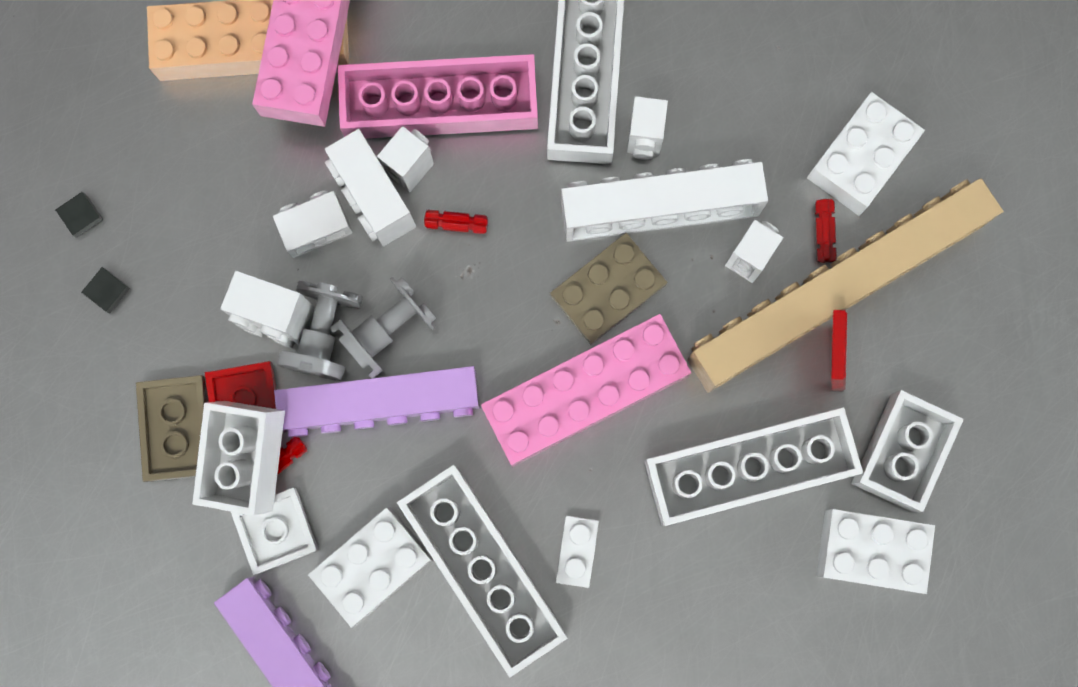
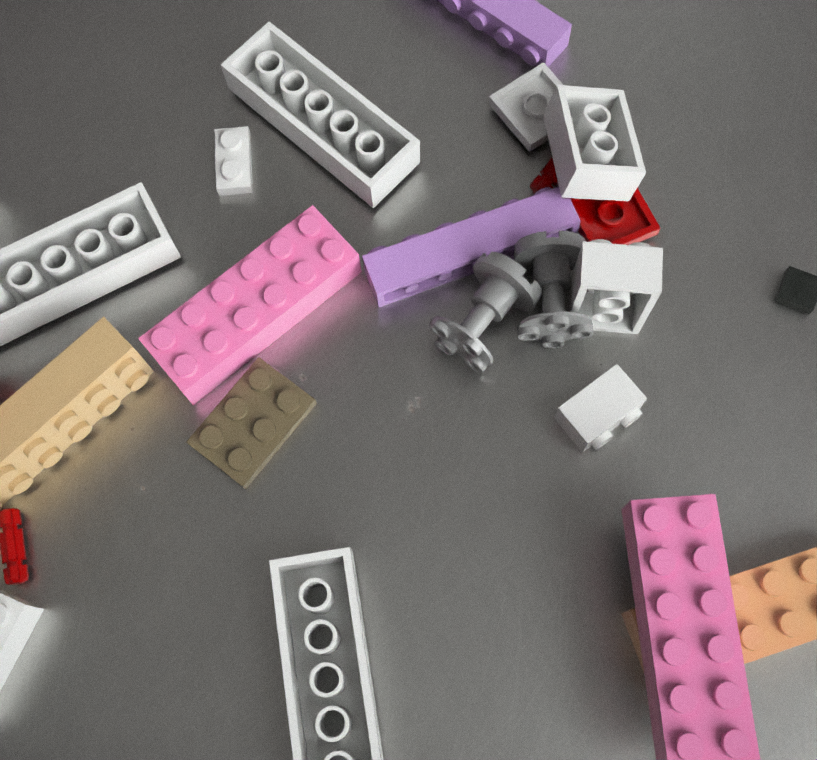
camera: 165 degrees right, 10 degrees down
dark tan plate [136,375,207,482] -> none
white brick [308,507,433,628] -> none
white brick [325,129,416,247] -> none
bright pink brick [338,54,538,139] -> none
white brick [377,126,434,193] -> none
red axle [424,209,488,234] -> none
white brick [561,159,768,242] -> none
white brick [627,96,668,160] -> none
white brick [725,220,784,283] -> none

